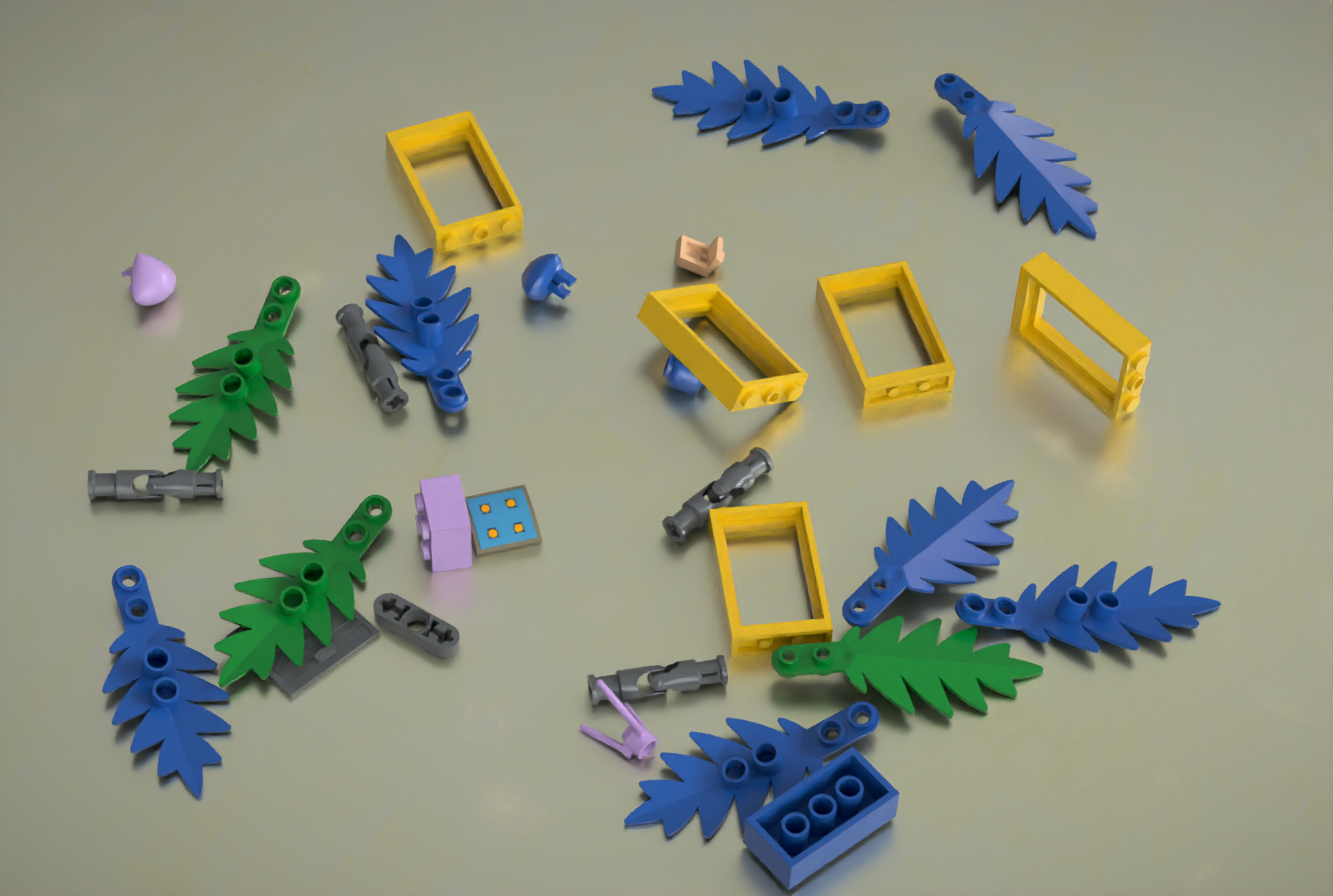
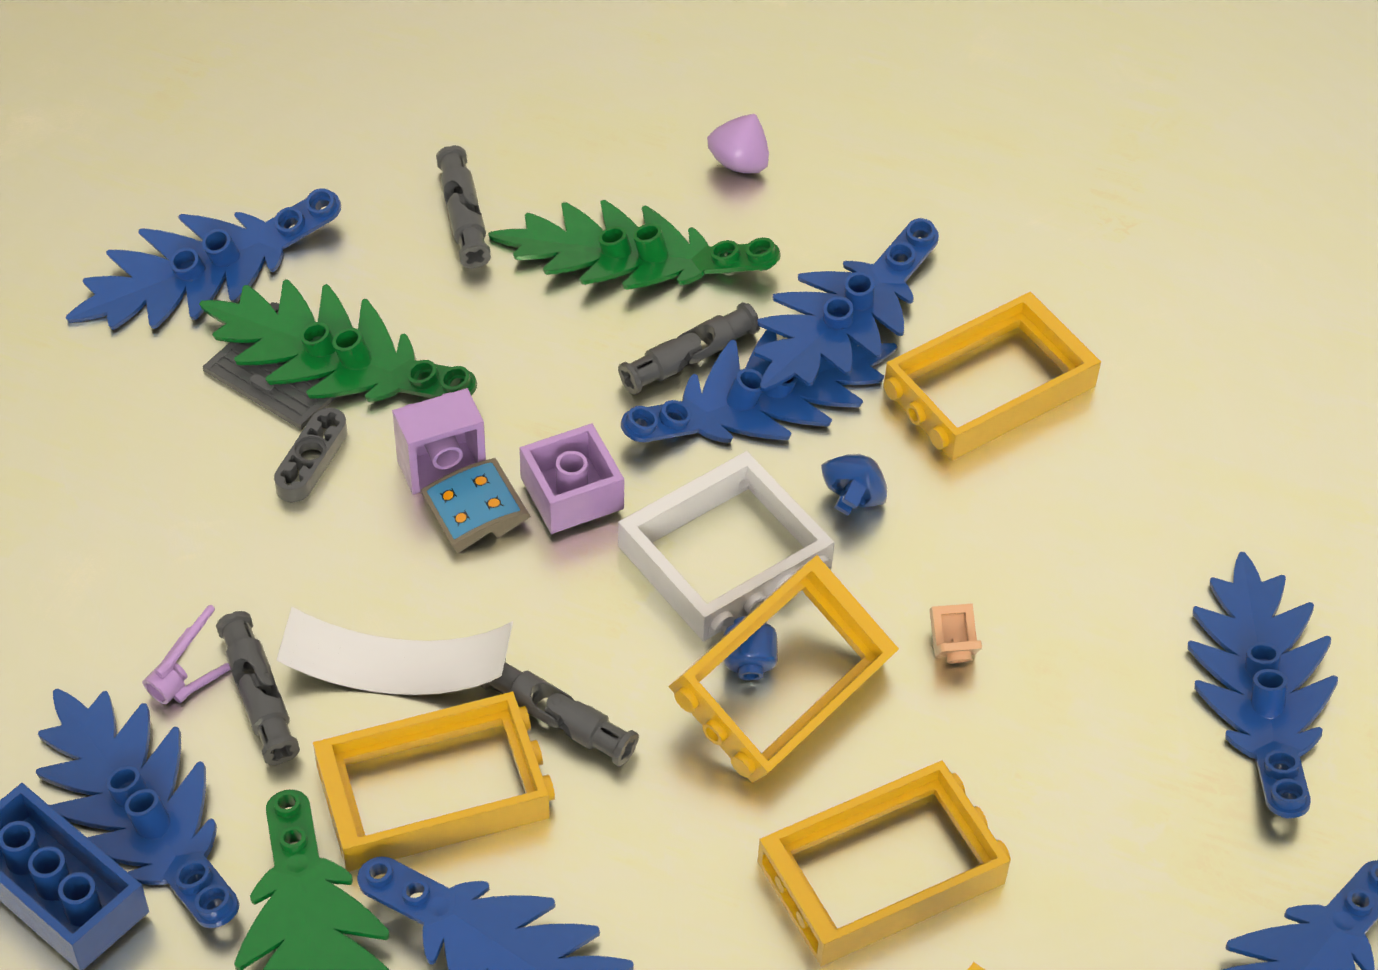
camera: 80 degrees right, 0 degrees up
none -> white sticker [277,607,513,695]
none -> lavender brick [519,423,624,534]
none -> white window [618,451,835,642]
none -> blue plant [754,218,939,391]

